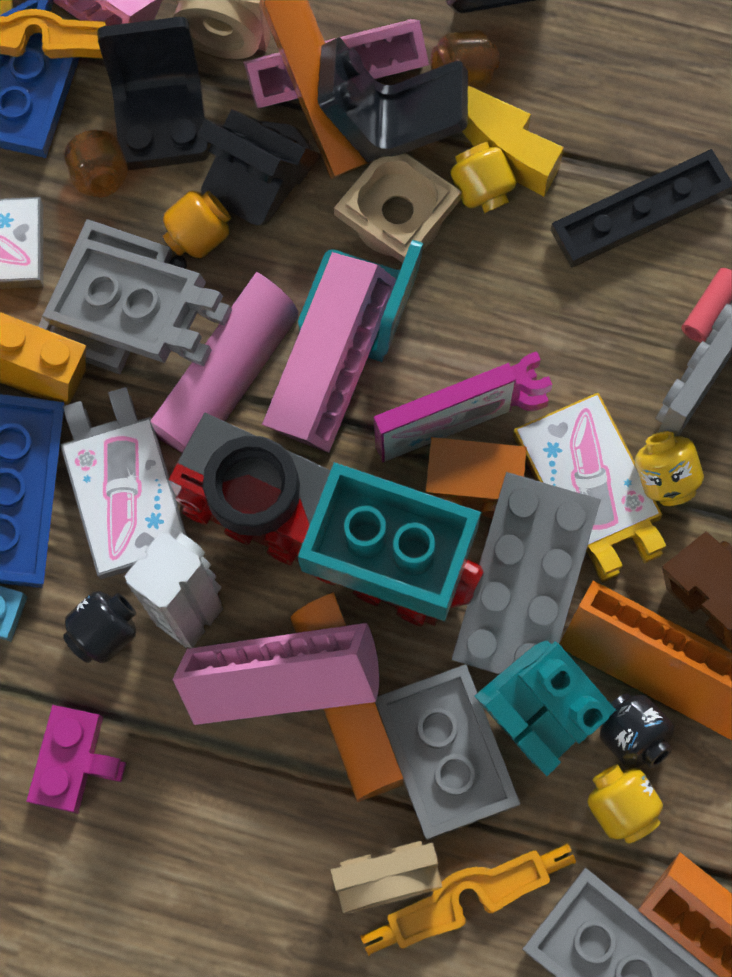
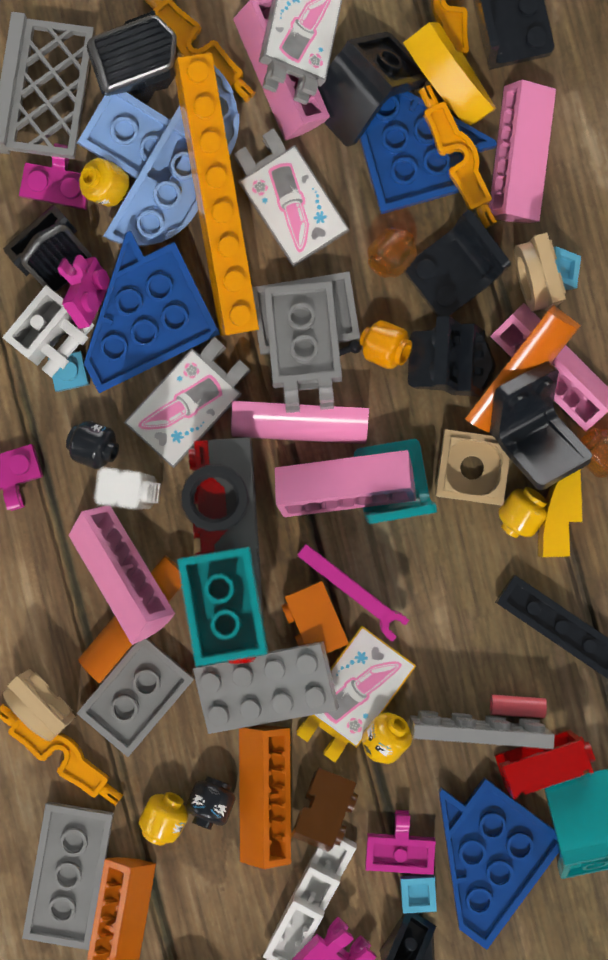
camera: 55 degrees right, 15 degrees up
teal hips [474,641,616,776] -> none

